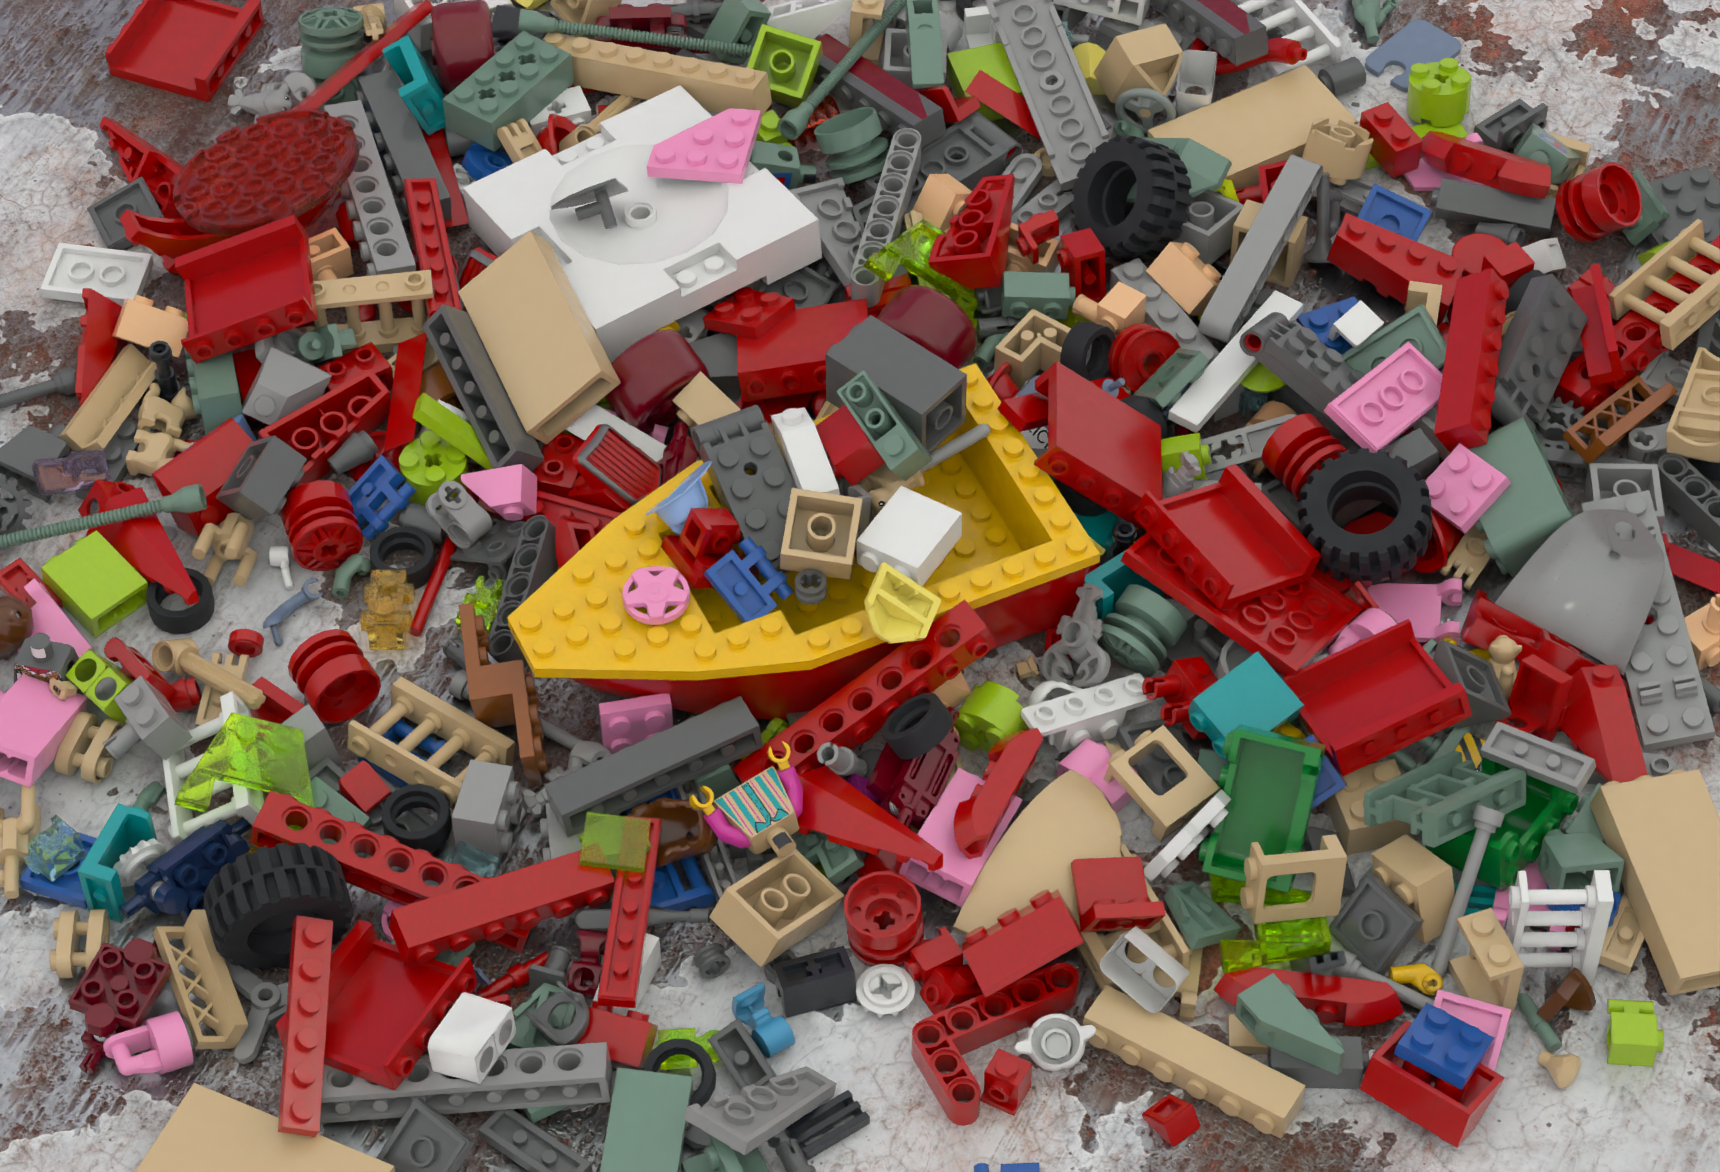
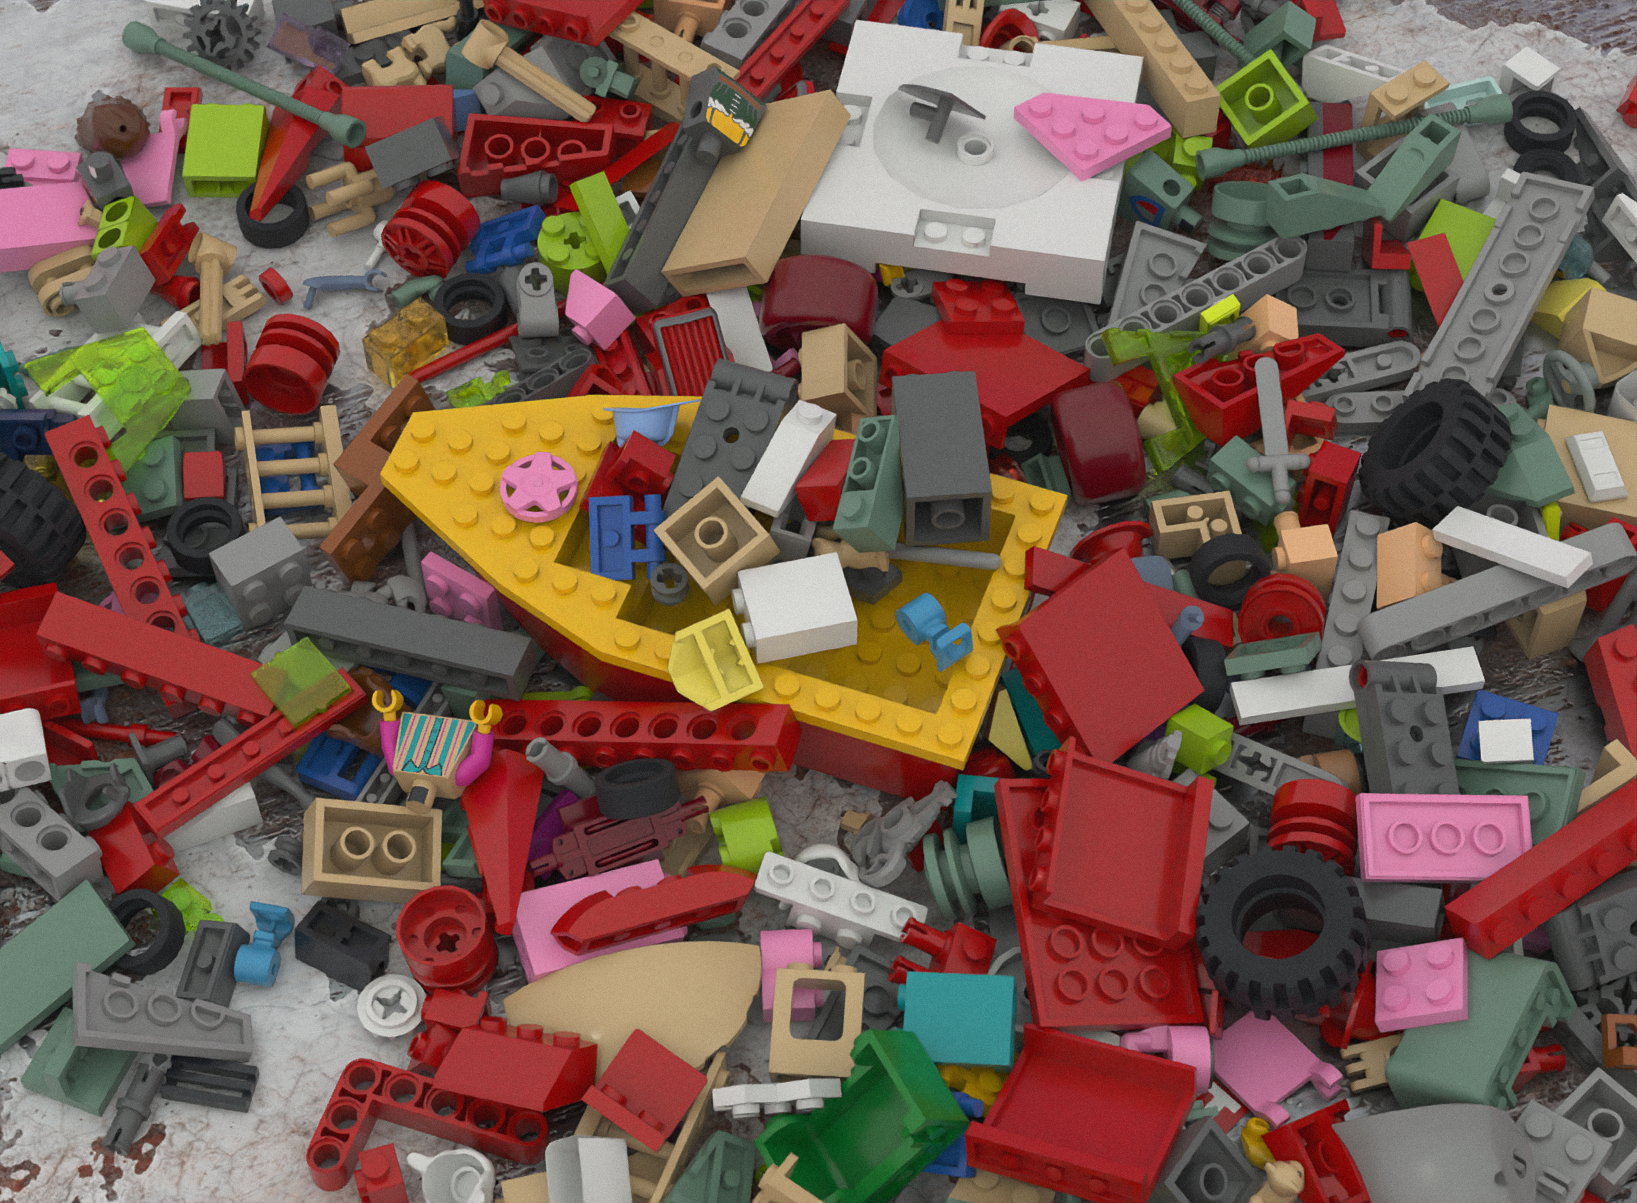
camera: 45 degrees right, 5 degrees up
none -> tan axle [462,19,596,122]
none -> dark grey torso [683,66,767,164]
none -> dark azure leg [895,593,973,672]
none -> dark grey pin [1188,316,1256,363]
none -> neon yellow tile [1199,294,1241,336]
none -> light grey sword [1246,357,1310,504]
none -> sand green slope [1266,173,1386,239]
none -> white tile [1432,506,1593,588]
none -> white tile [1565,431,1629,503]

